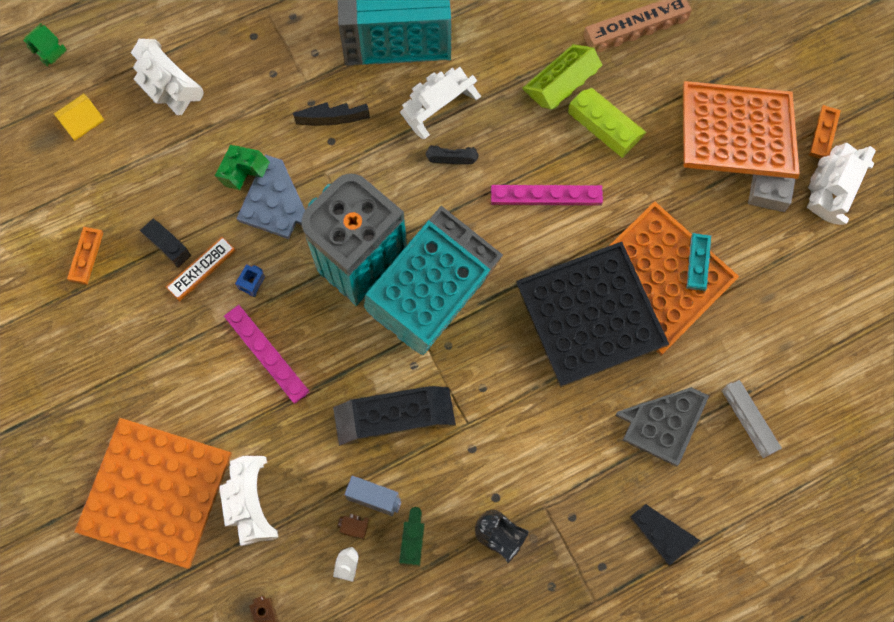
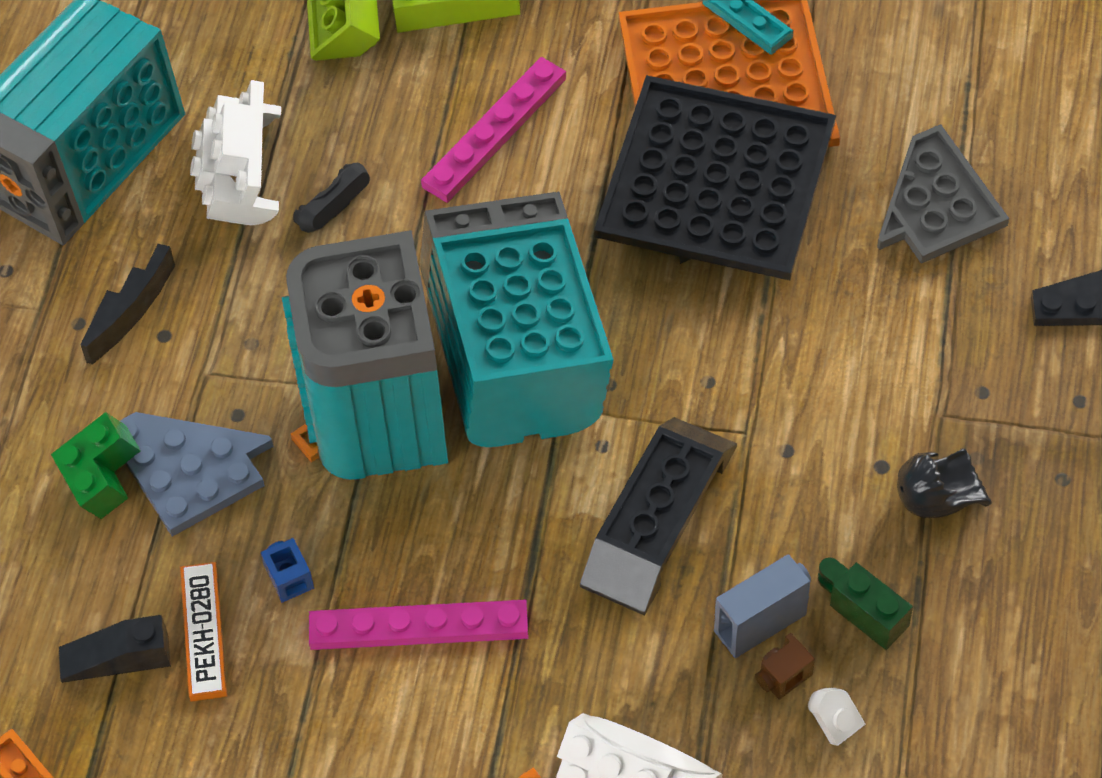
camera: 50 degrees left, 15 degrees down
light grey fence [721,380,781,458] -> none

